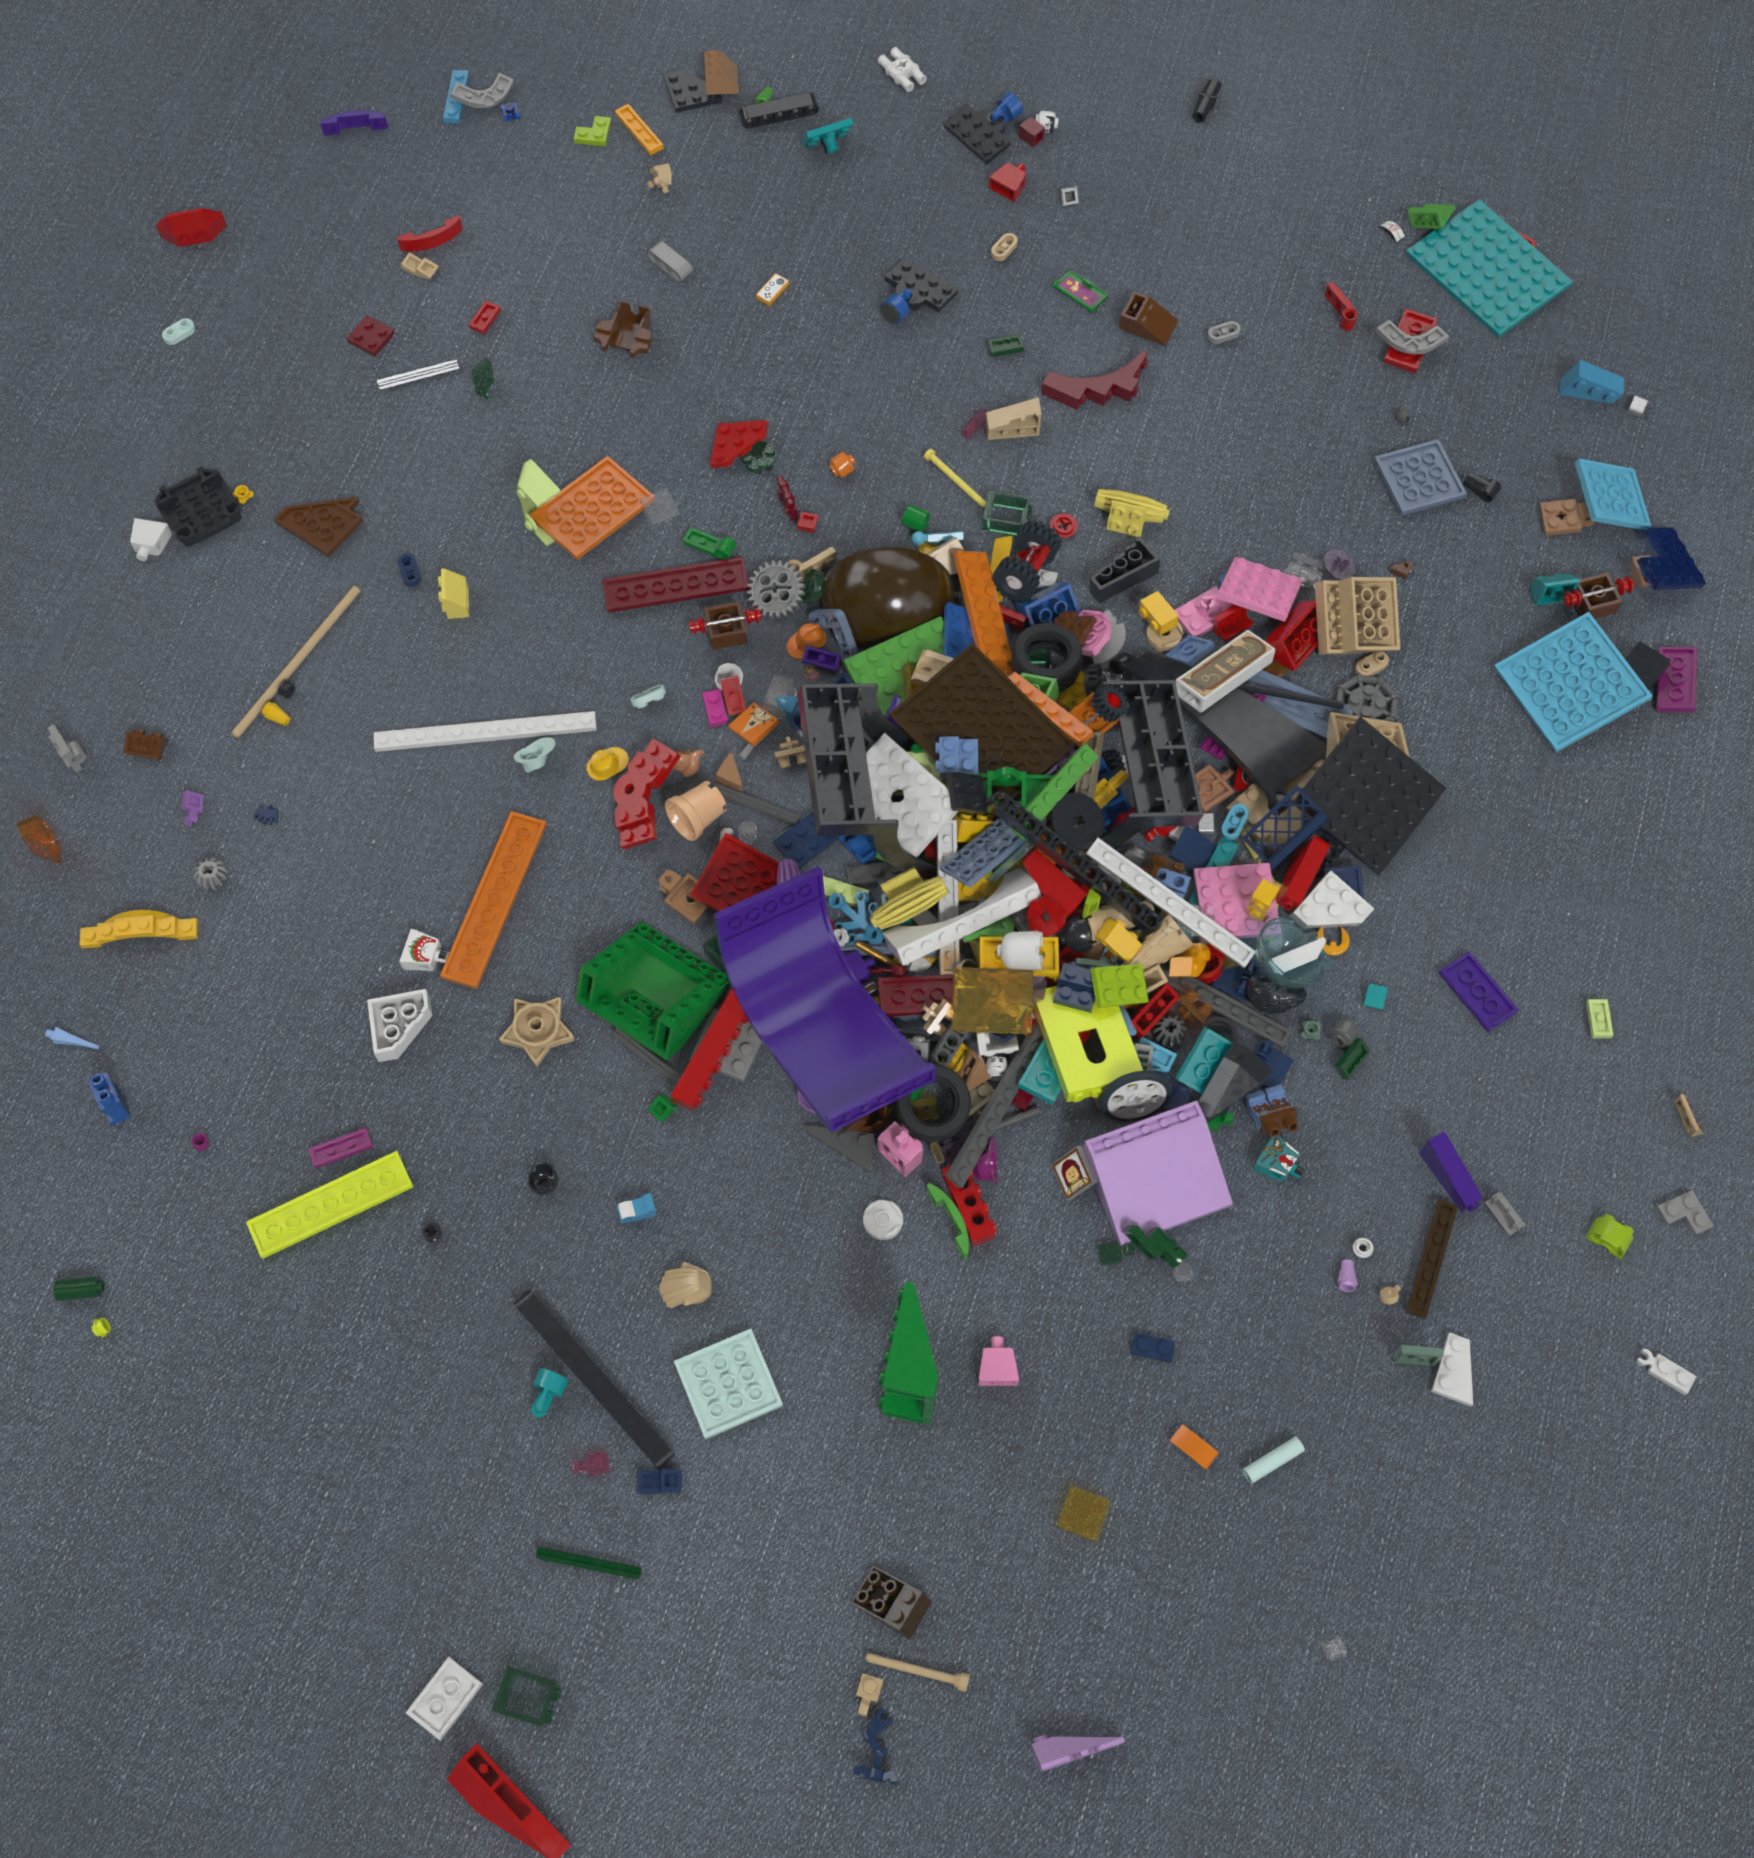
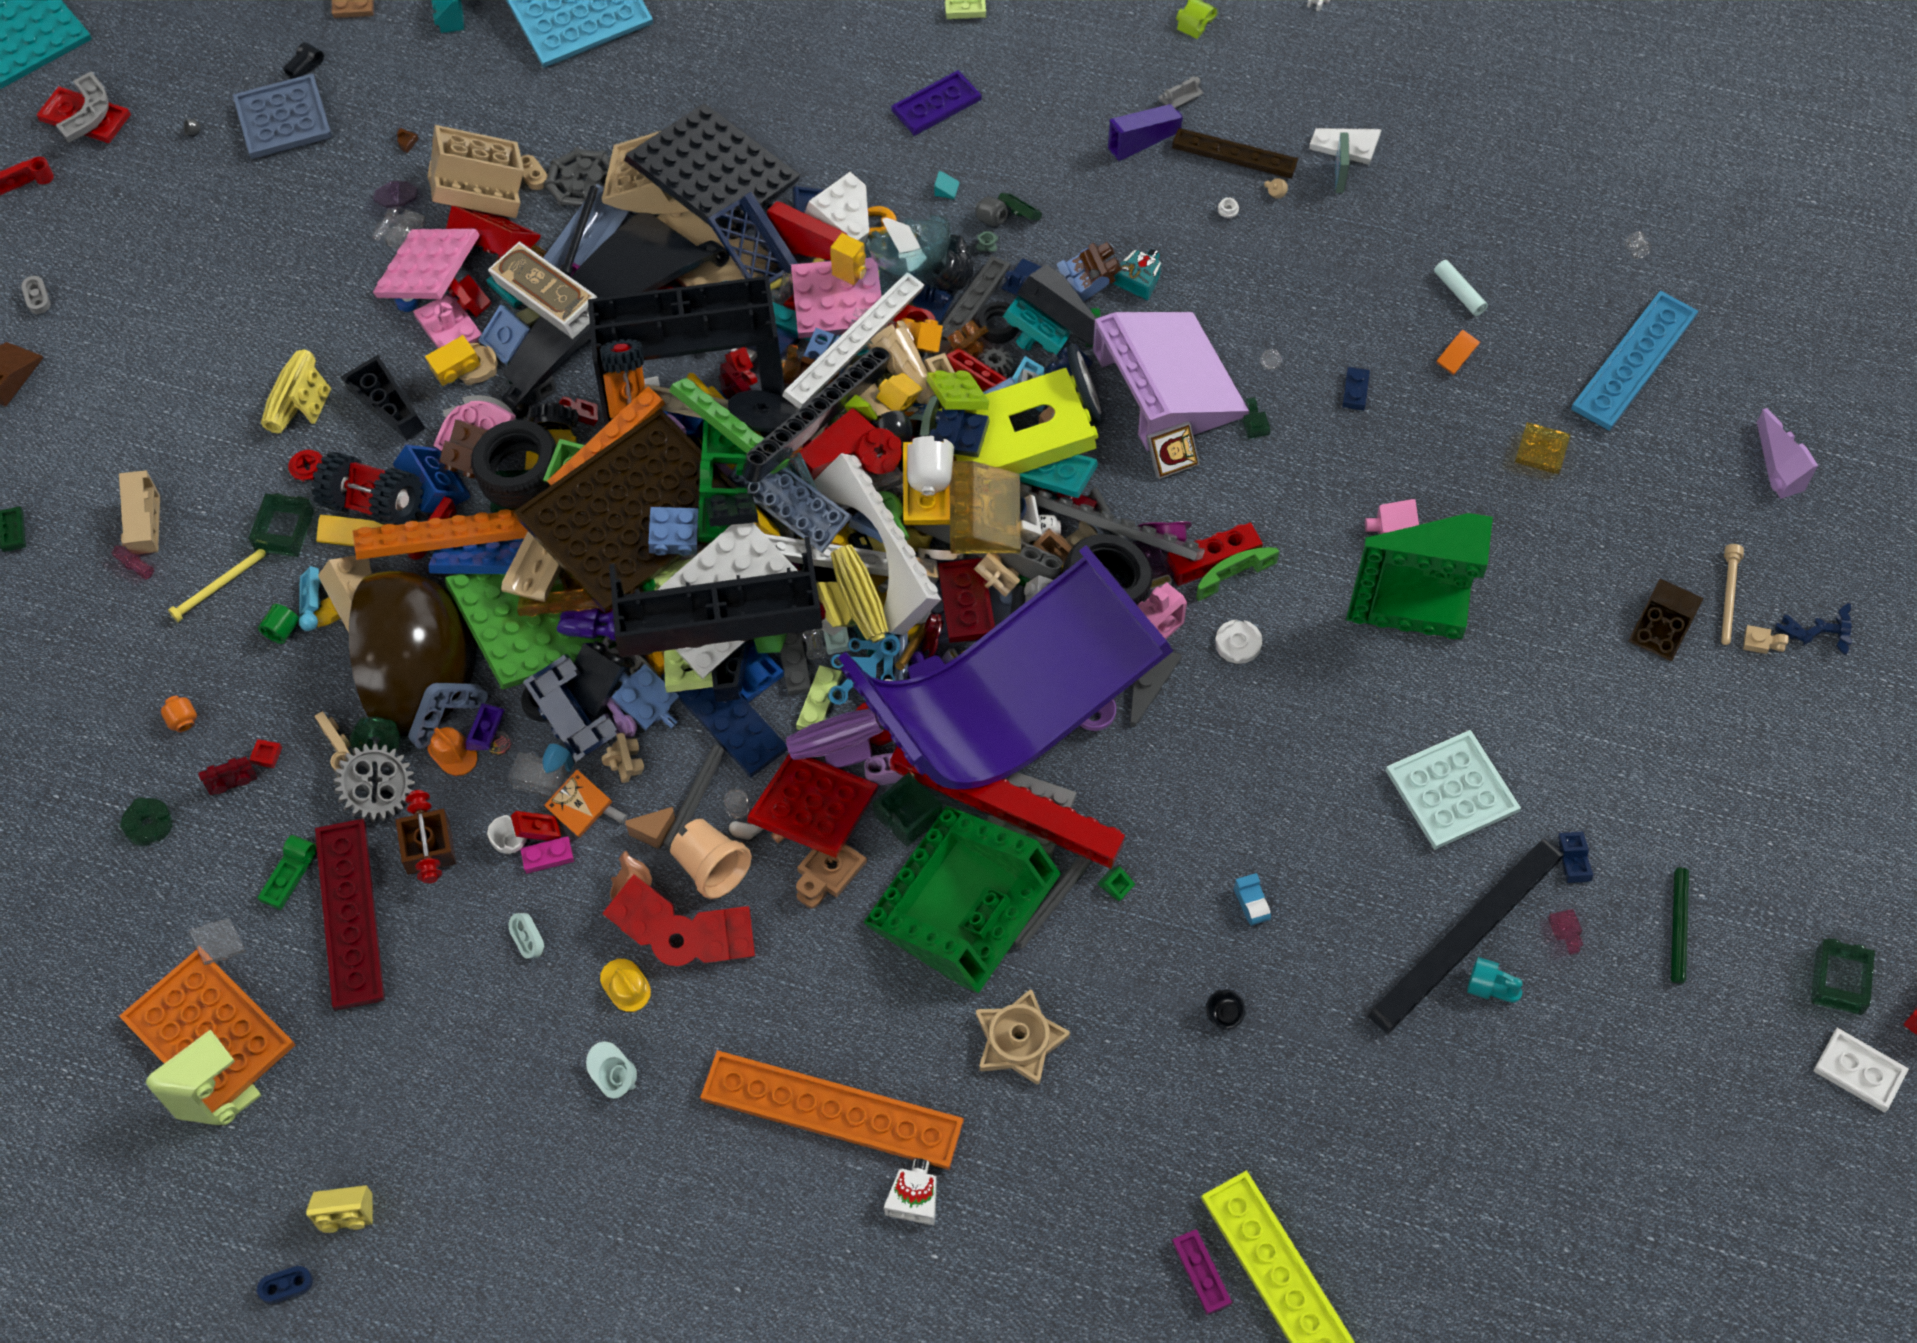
camera: 90 degrees left, 5 degrees down
white brick [367,989,432,1062] -> none
white plate [374,711,597,752] -> none
black bush [422,1222,442,1243] -> none
tan hair [659,1262,712,1308] -> none
red plate [710,420,769,468] -> none
dark red arch [1041,350,1149,410] -> none
dark green plate [1122,1225,1188,1268] -> none
lavender cone [1337,1260,1358,1292] -> none
none -> dark azure plate [1571,291,1699,431]

